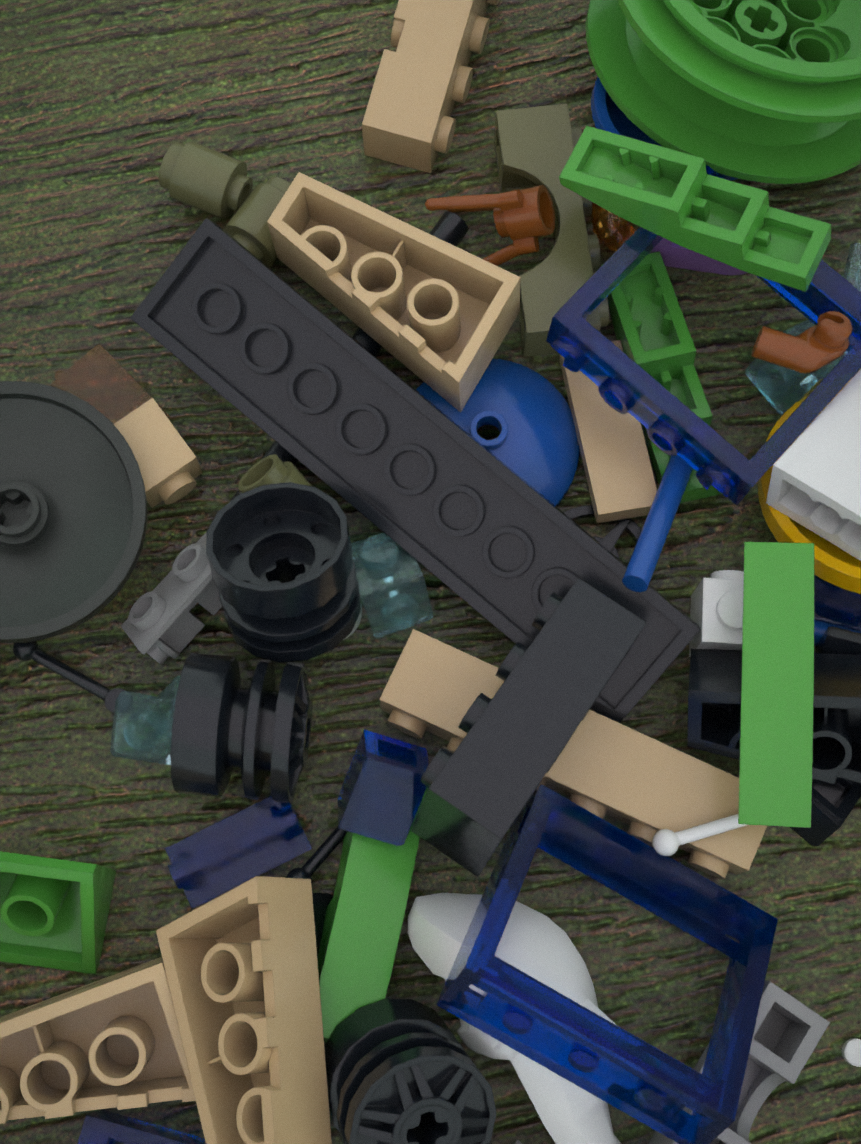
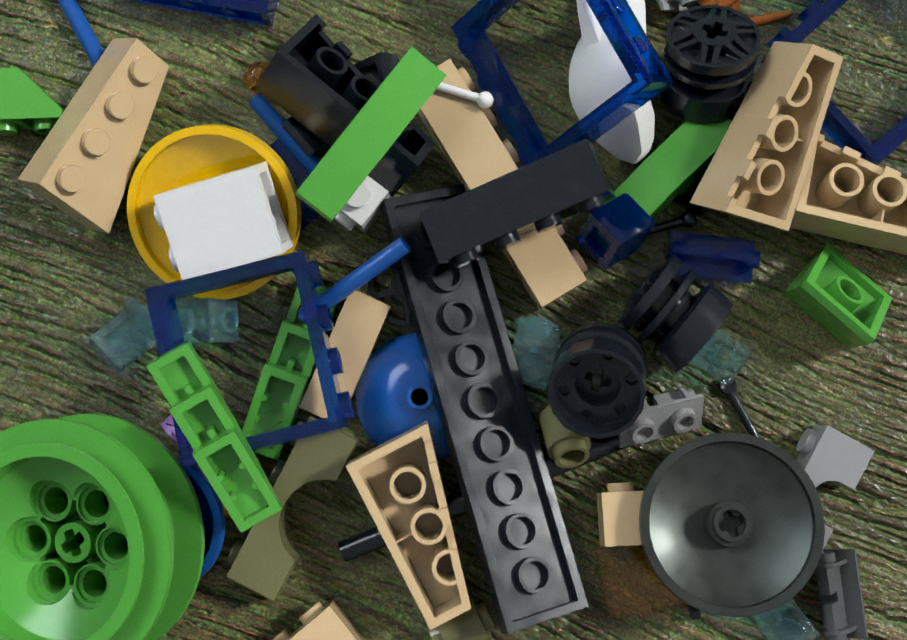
camera: 150 degrees left, 10 degrees up
dark orange plant [425,185,555,266] -> none
dark orange arm [751,311,853,373] -> none

